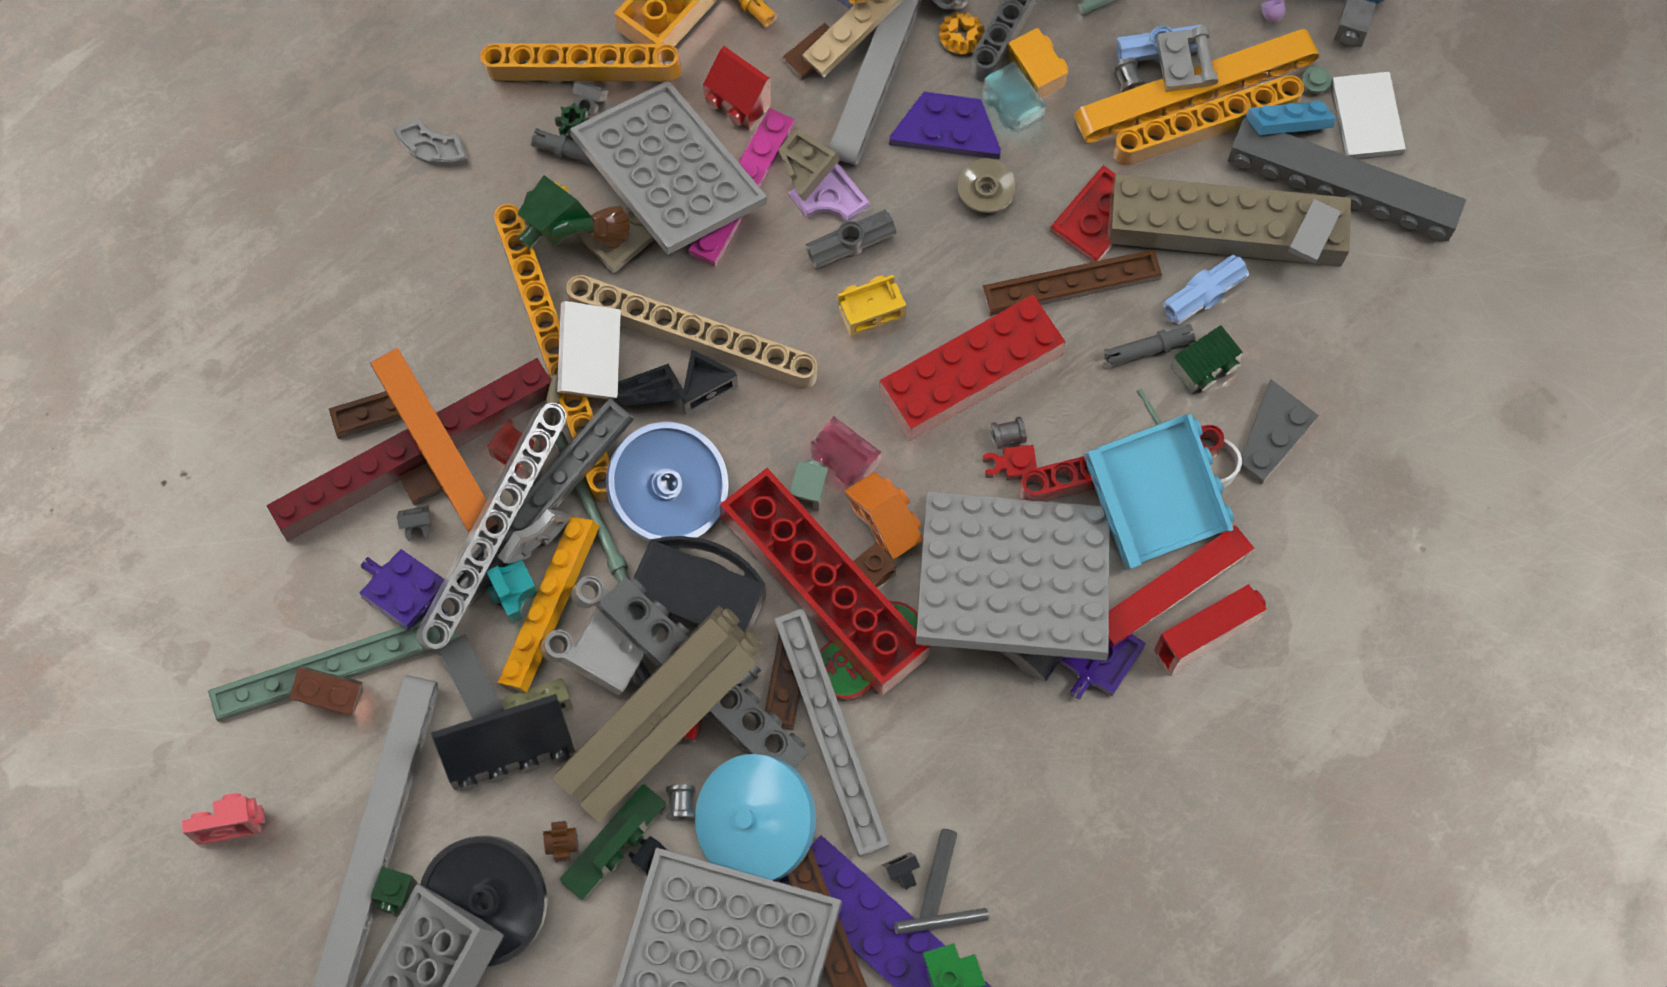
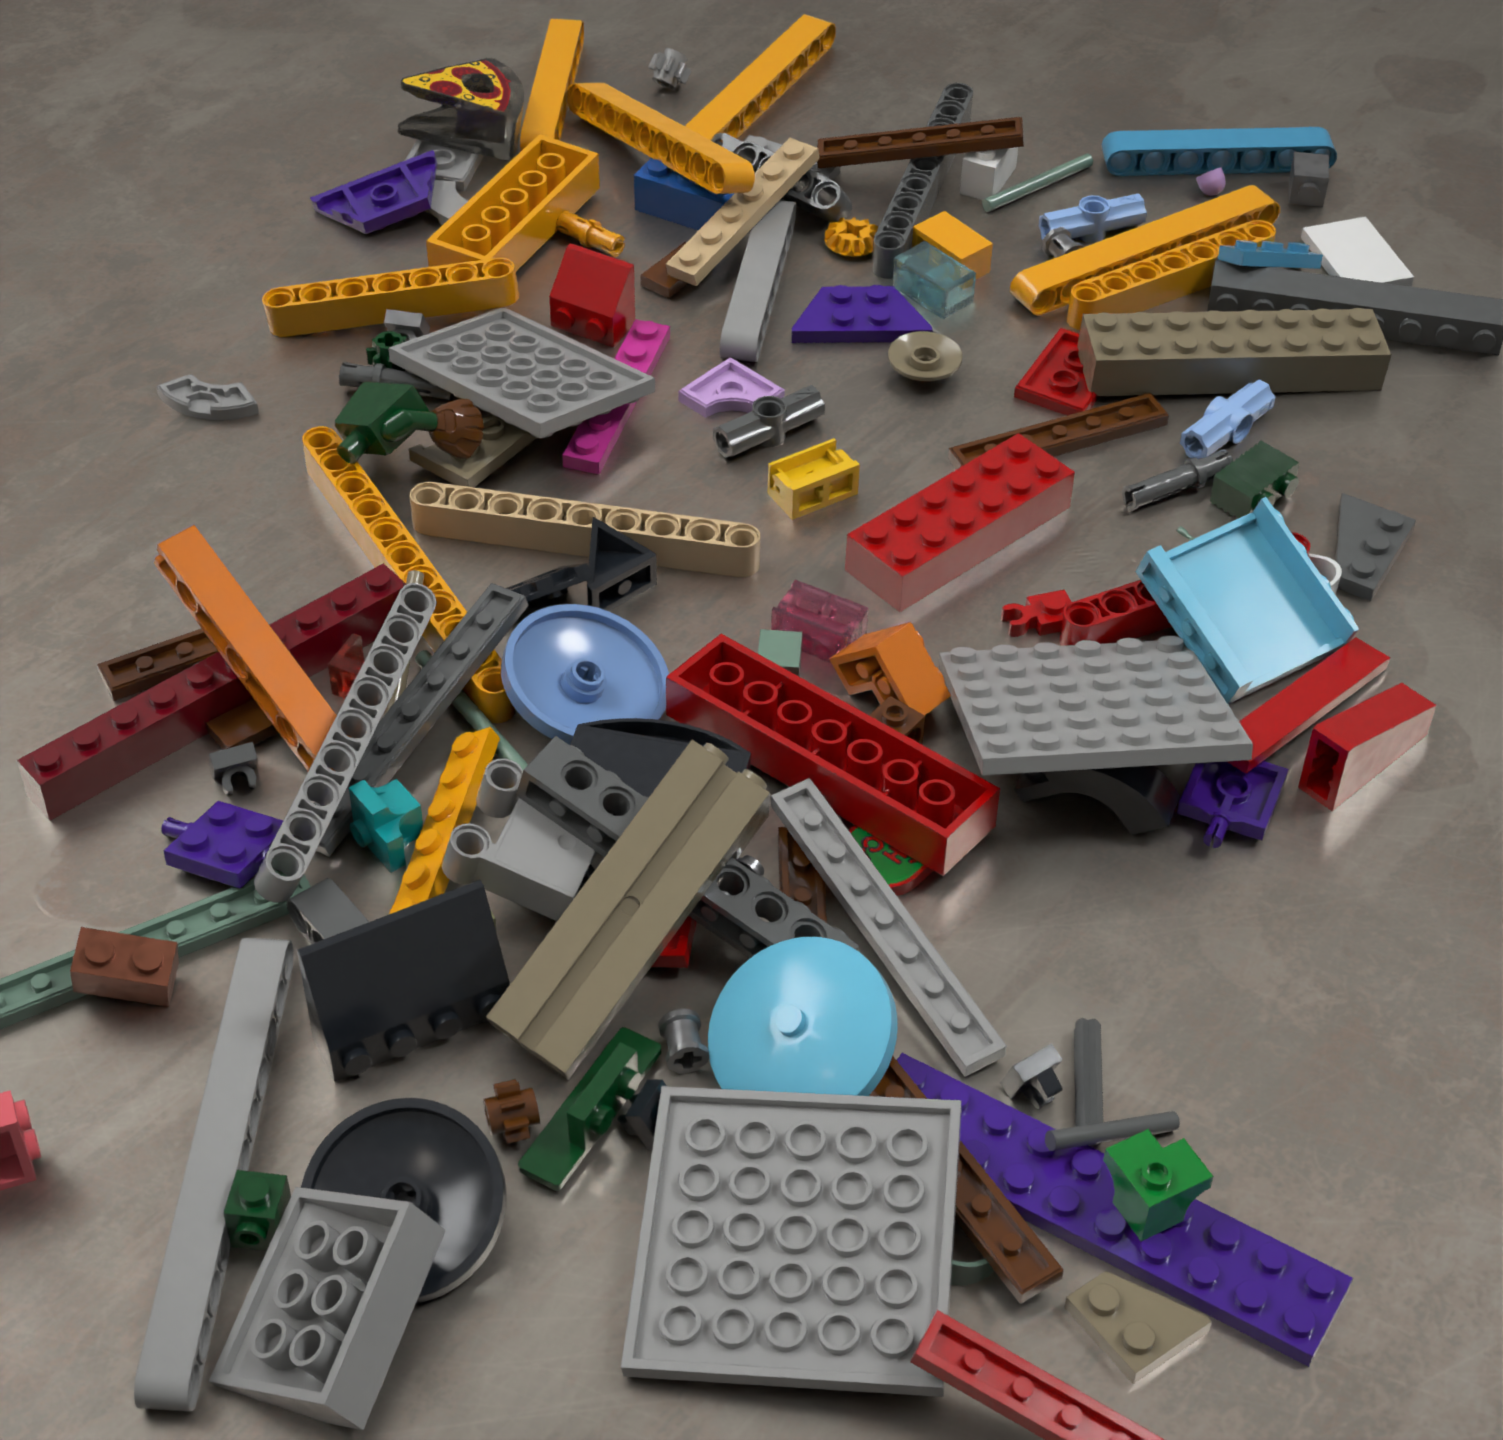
camera: 10 degrees left, 25 degrees down
light grey tile [498,509,570,563] -> none
white tile [557,301,621,400] -> none
dark tan wing [778,128,841,201] -> none
flat silver bush [990,417,1027,449] -> none
light grey plate [1155,26,1218,92] -> none
light grey tile [1288,199,1341,264] -> none
sand green plate [1302,66,1332,94] -> none

